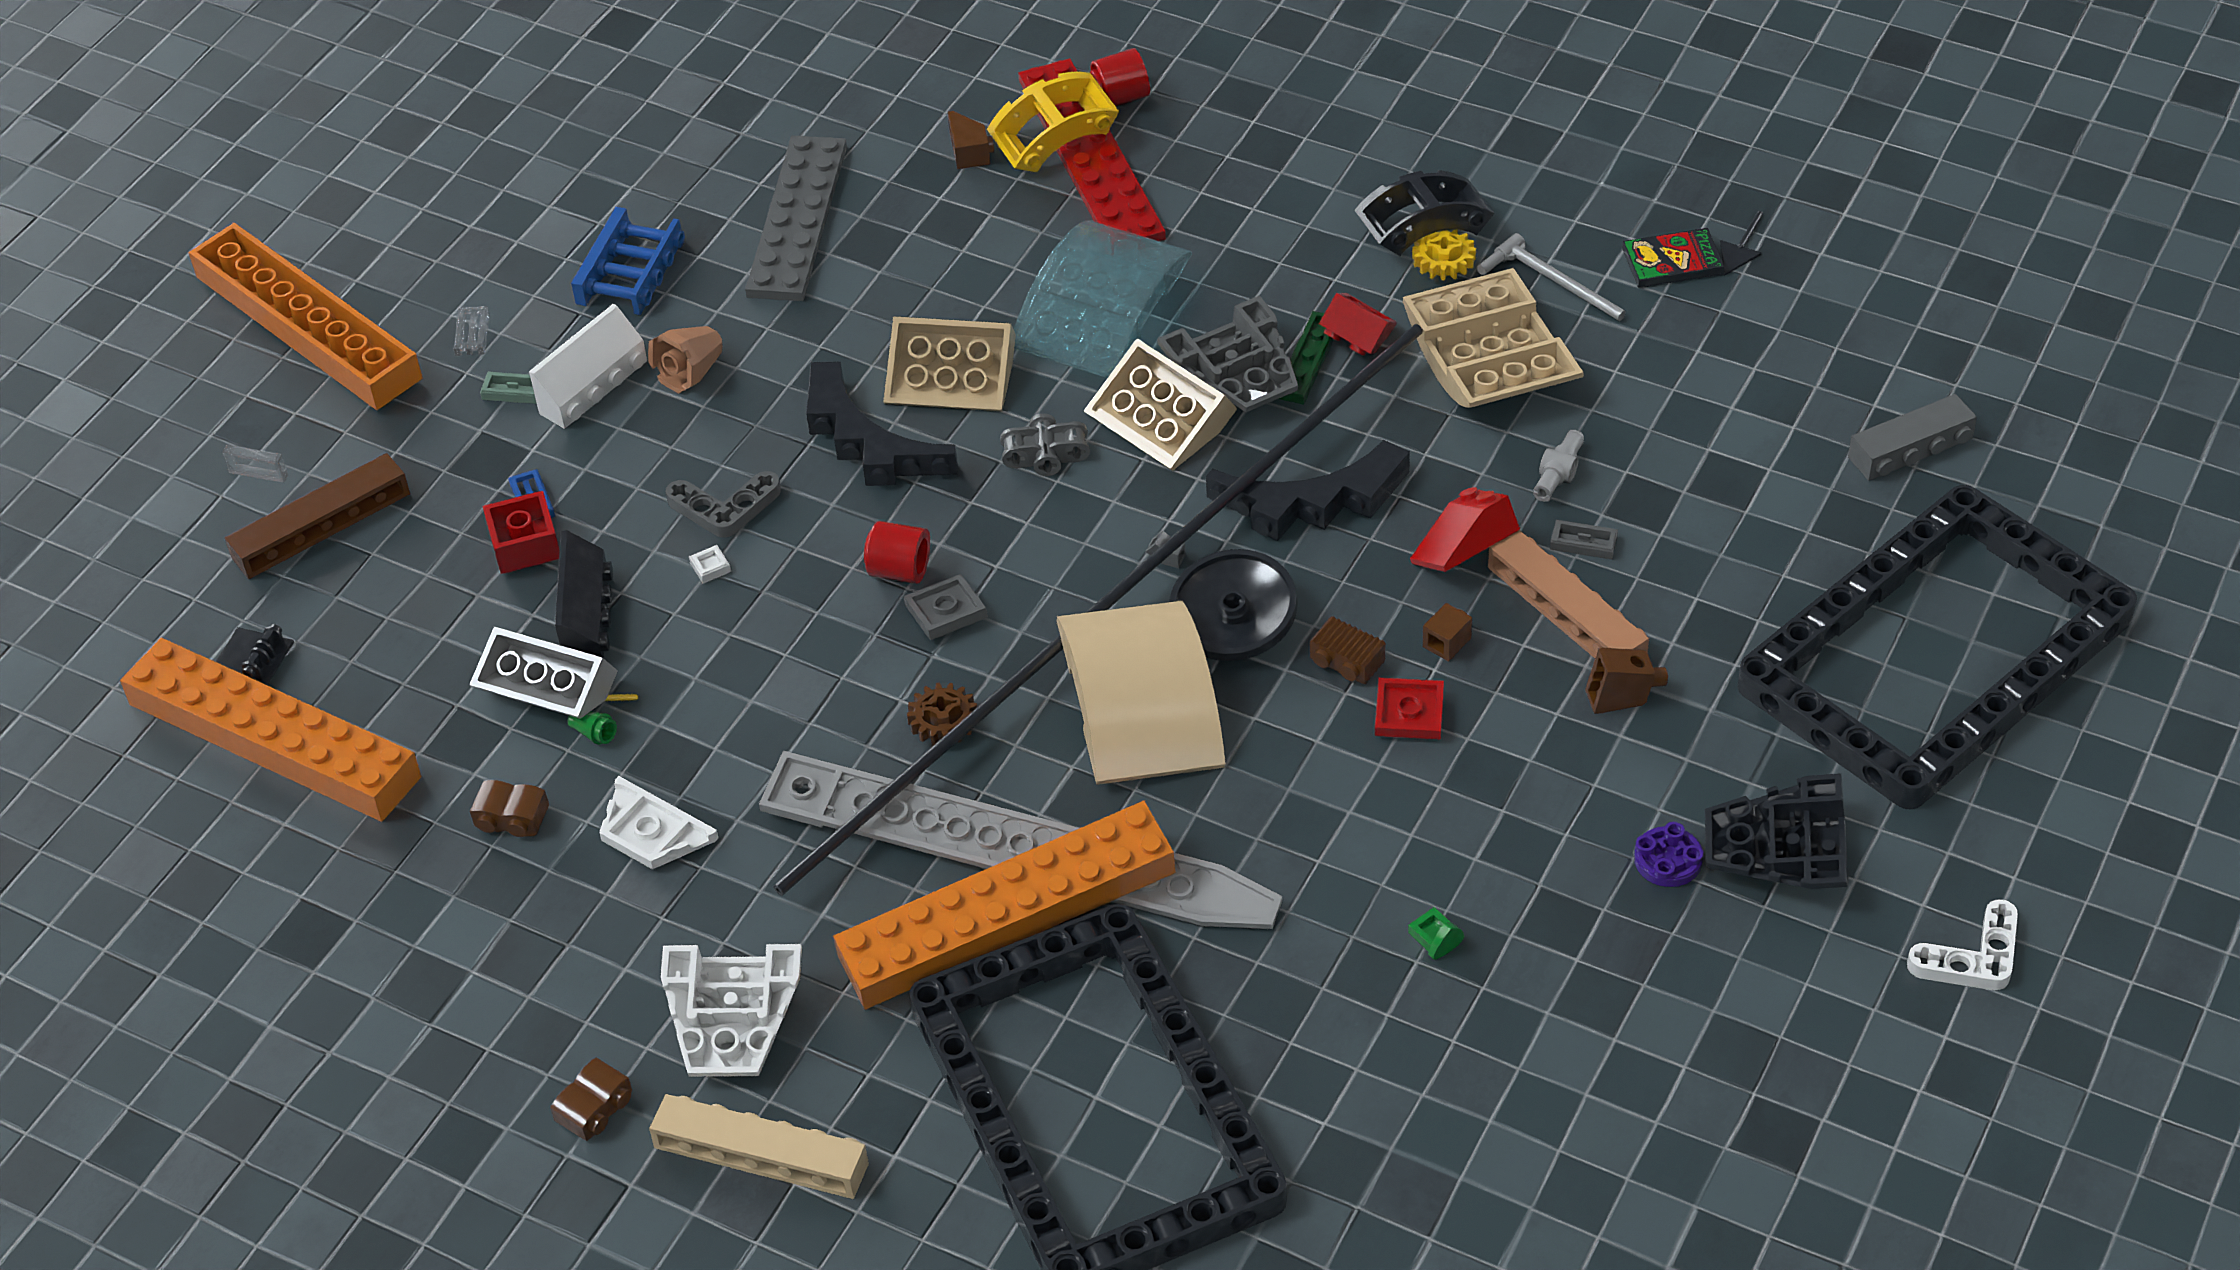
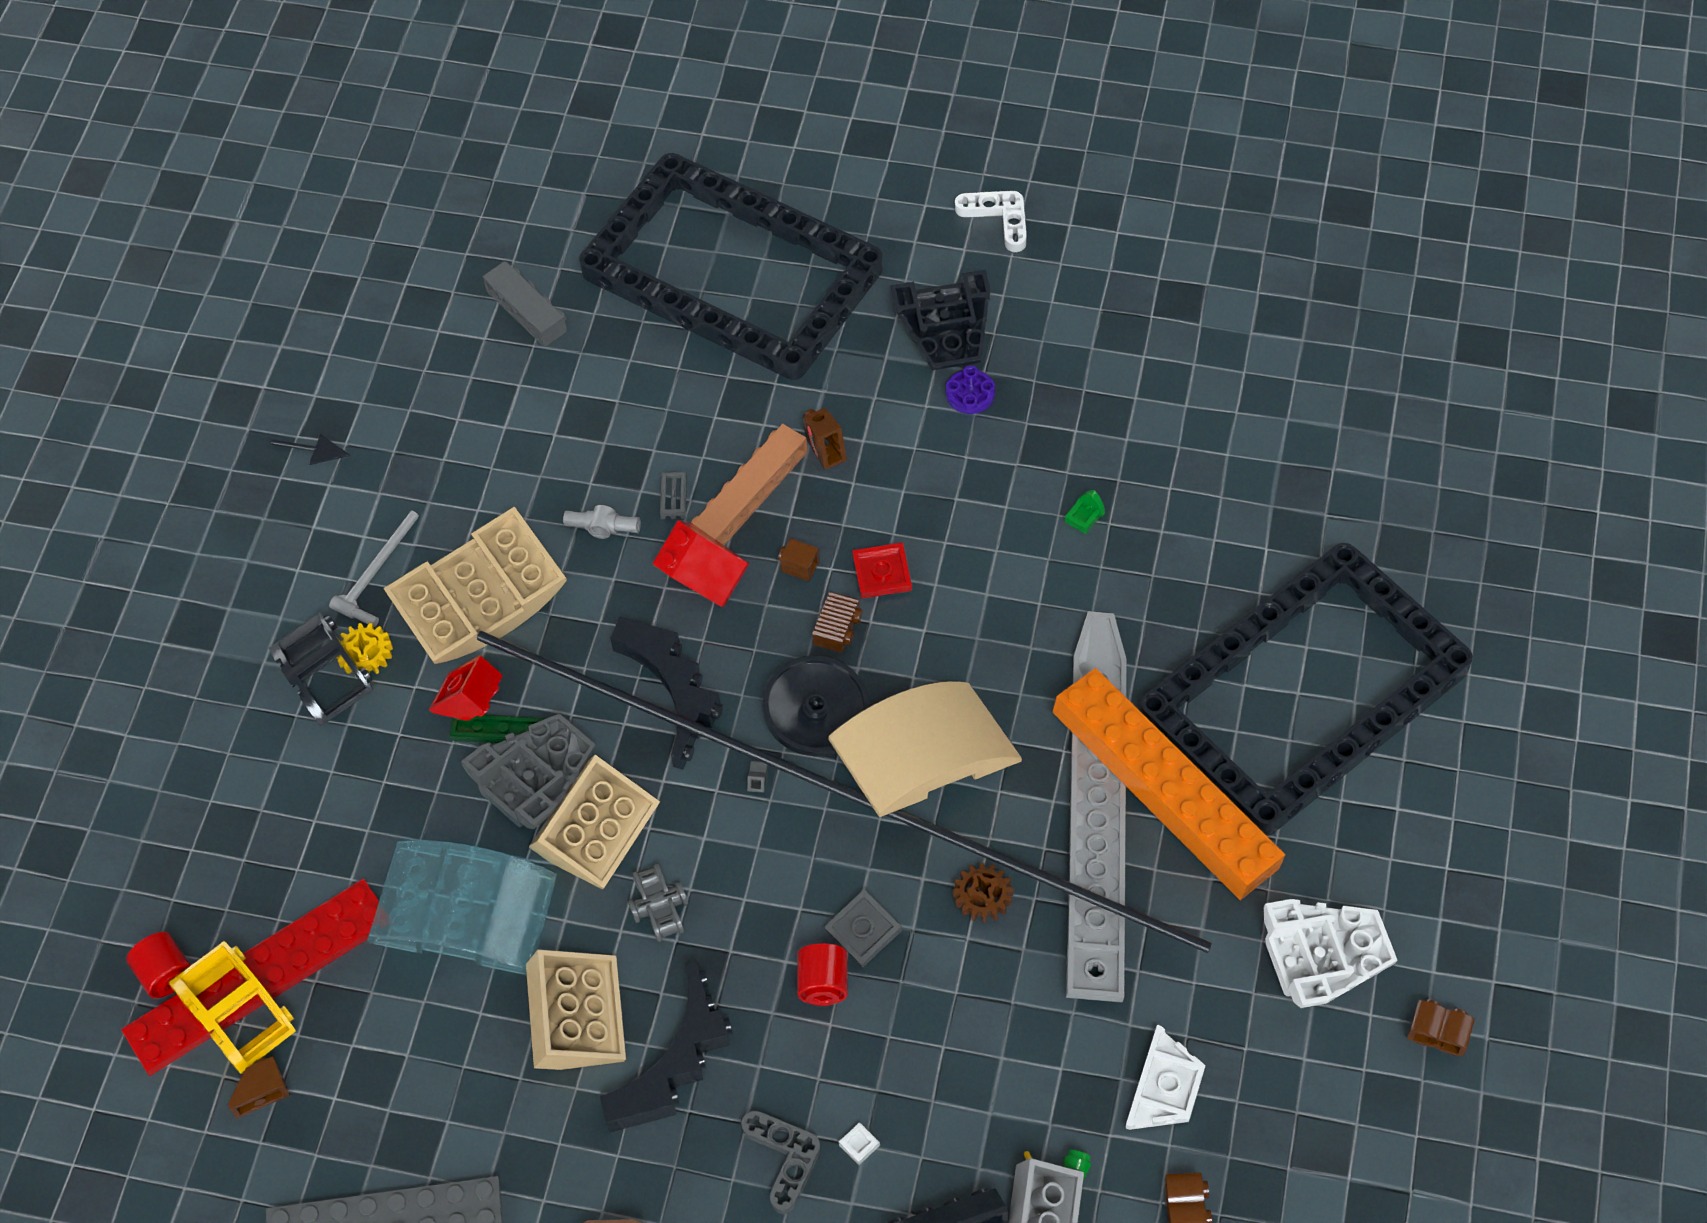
camera: 105 degrees left, 10 degrees up
tan brick [649,1094,869,1199] -> none
tile [1622,228,1724,288] -> none

